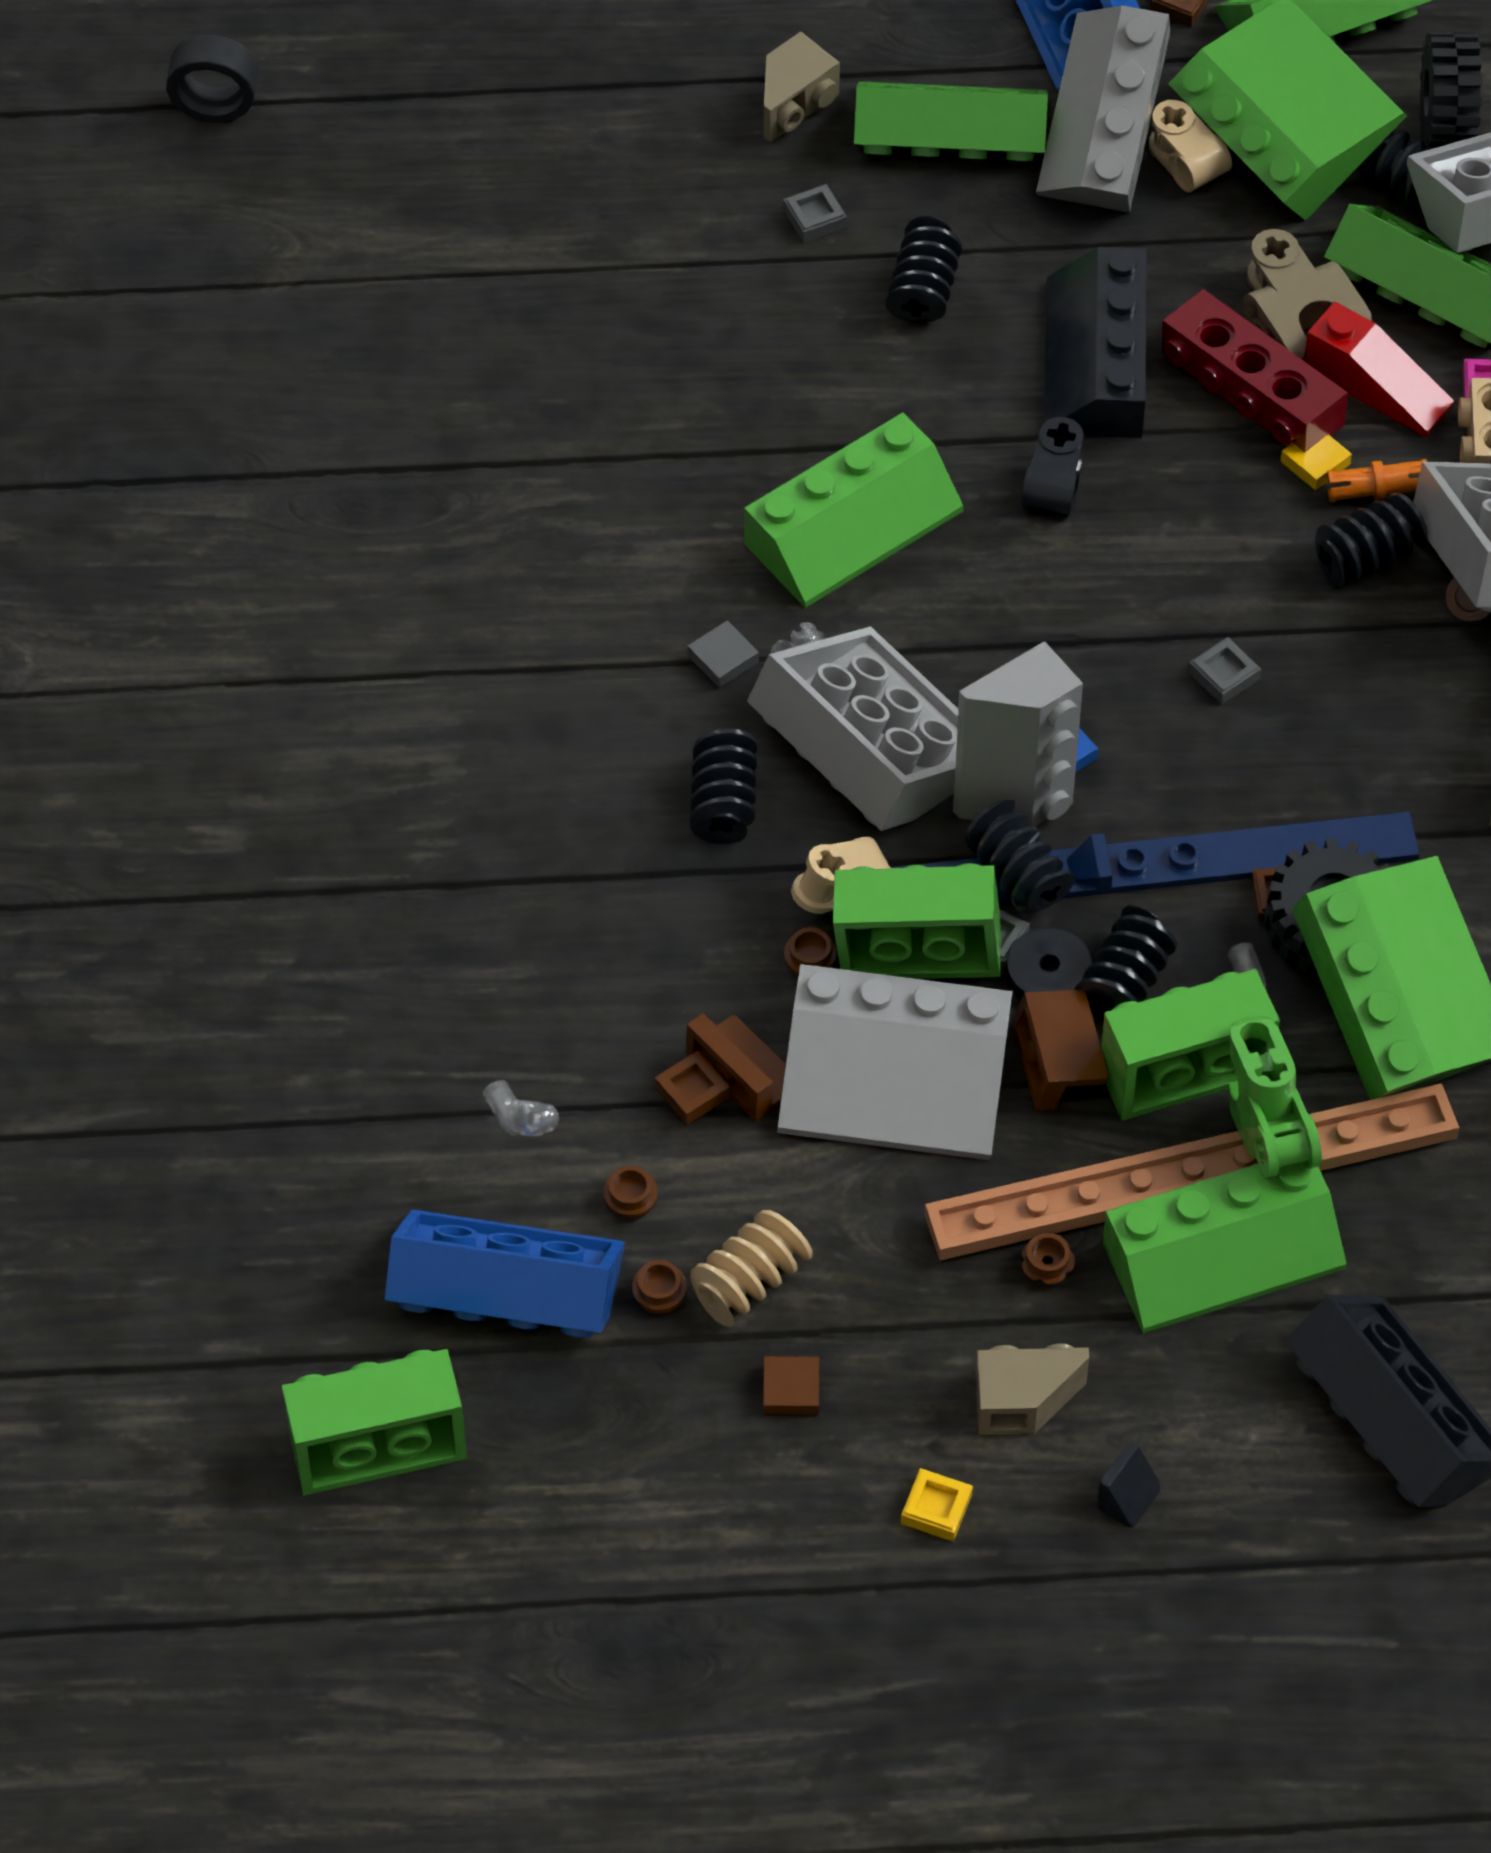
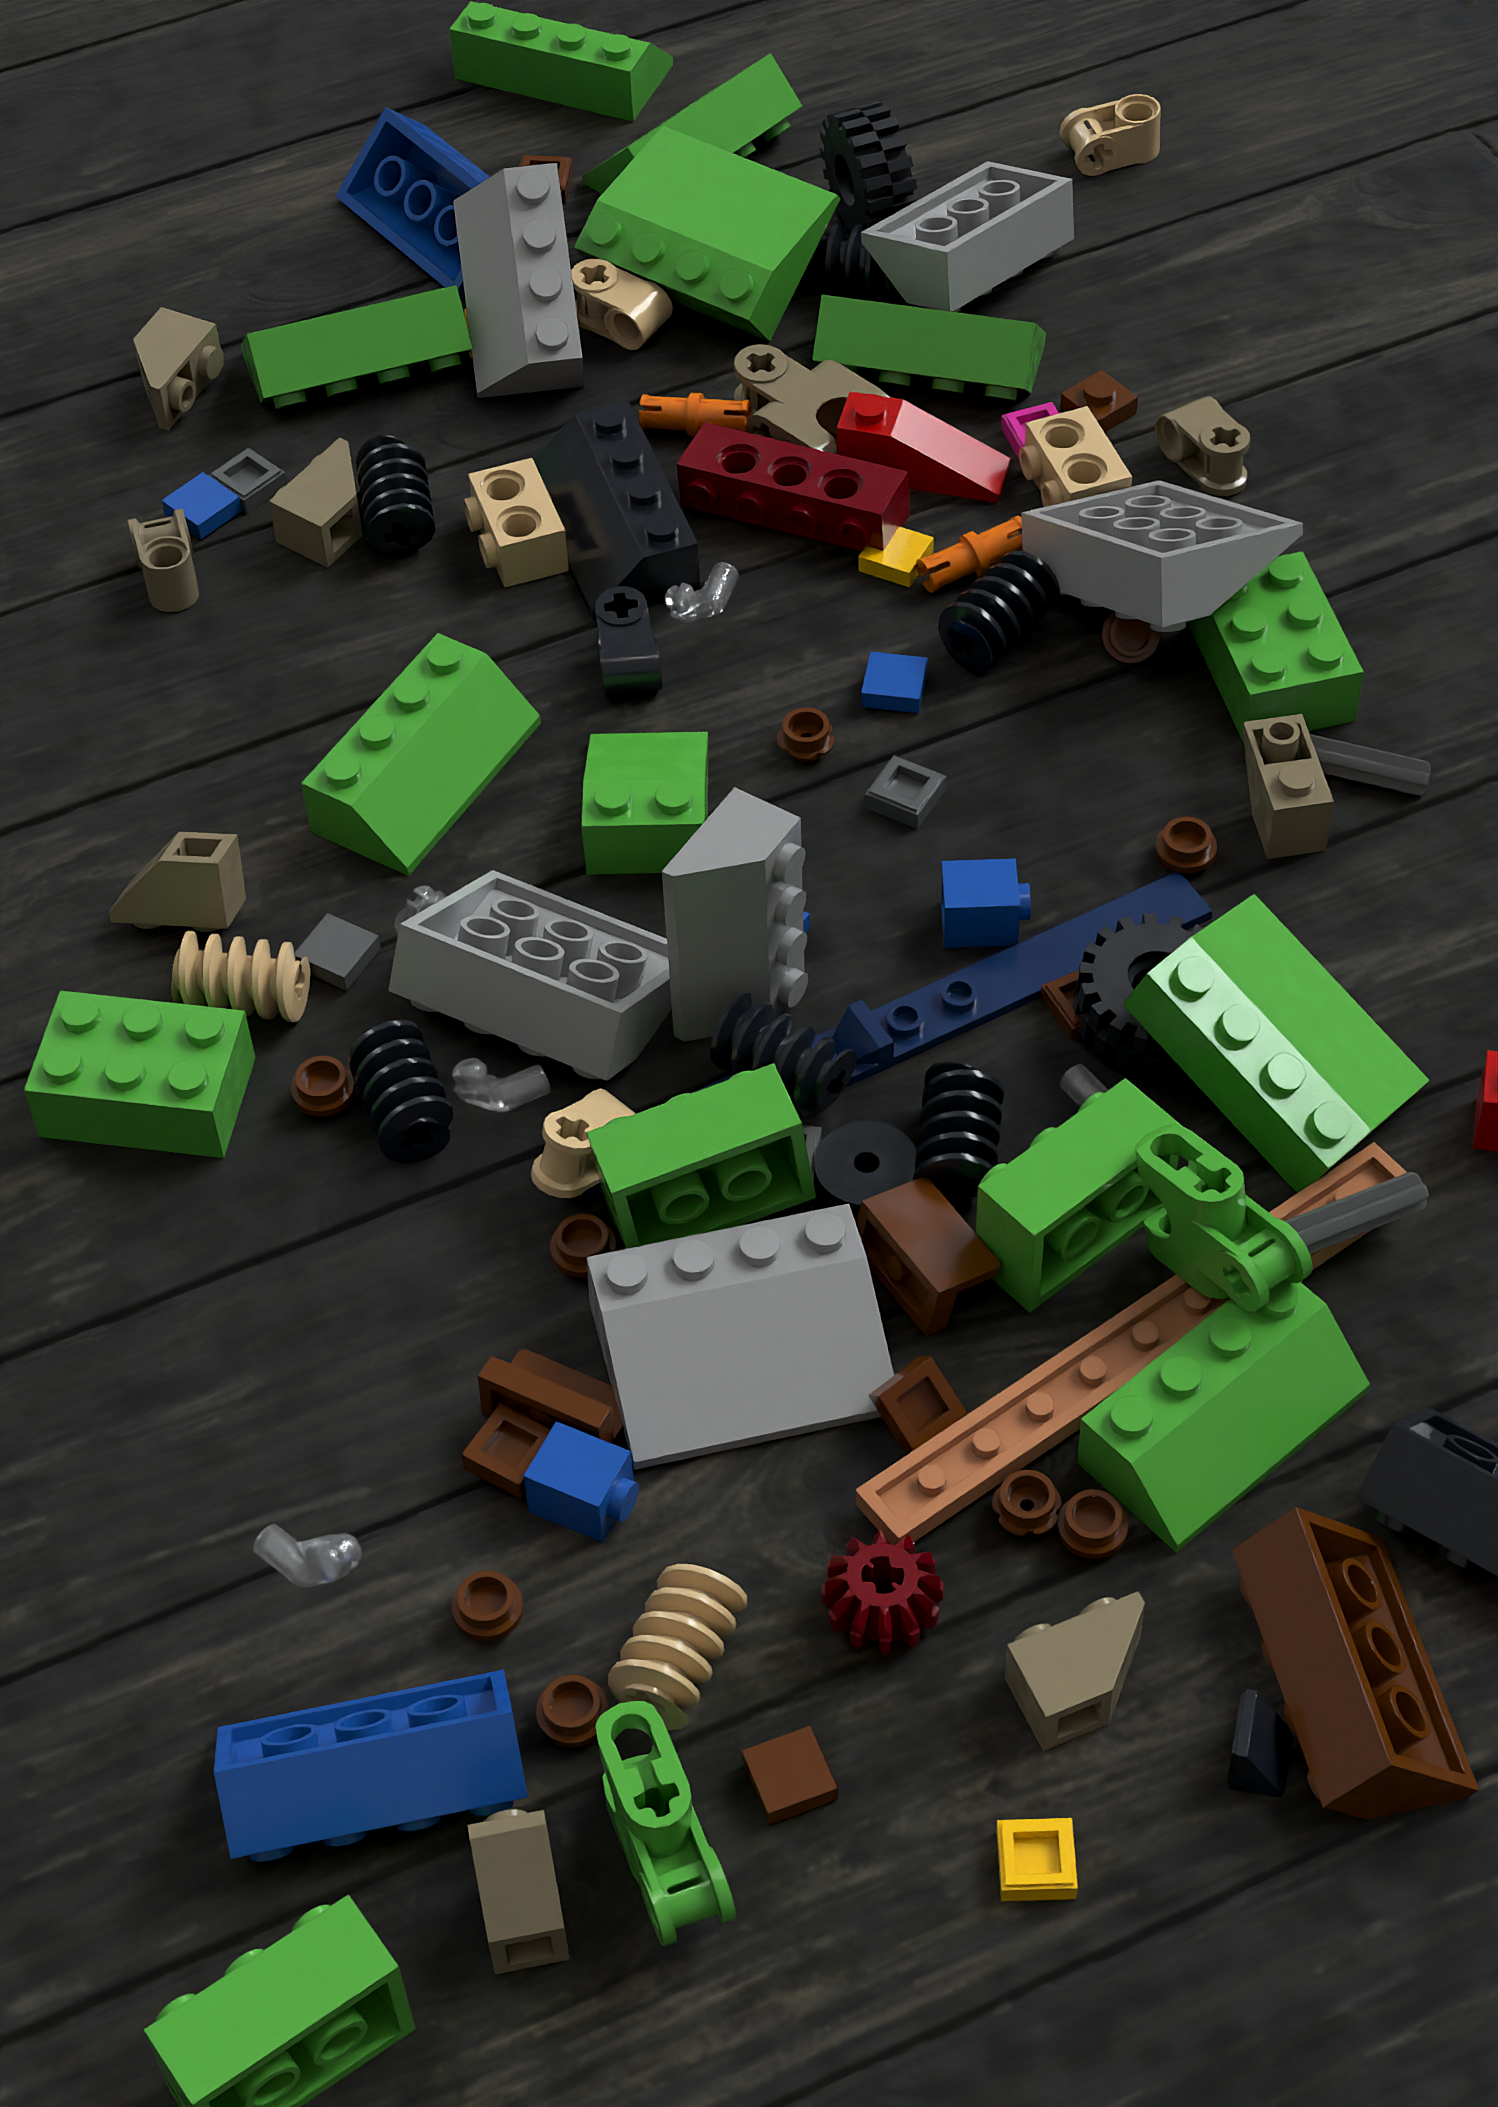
camera: 20 degrees left, 5 degrees down
none -> bright green brick [24,991,256,1158]
none -> dark tan slope [109,832,246,932]
none -> dark tan piece [127,508,199,612]
none -> blue tile [161,472,242,540]
none -> tan piece [171,931,311,1022]
none -> dark tan slope [269,438,363,568]
none -> reddish brown plate [291,1056,355,1117]
none -> clear arm [452,1058,550,1113]
none -> tan brick [463,458,569,588]
none -> dark tan slope [467,1809,570,1974]
none -> blue brick [523,1421,639,1543]
none -> bright green slope [582,732,708,875]
none -> bright green piece [596,1701,736,1947]
none -> orange pin [639,393,752,437]
none -> clear arm [665,562,739,624]
none -> reddish brown plate [777,707,835,762]
none -> dark red gear [821,1529,944,1657]
none -> blue tile [861,651,928,713]
none -> reddish brown plate [868,1356,967,1453]
none -> blue brick [941,858,1031,948]
none -> reddish brown plate [1057,1489,1128,1559]
none -> reddish brown plate [1155,816,1217,874]
none -> reddish brown slope [1232,1507,1479,1820]
none -> dark grey axle [1285,1172,1429,1254]

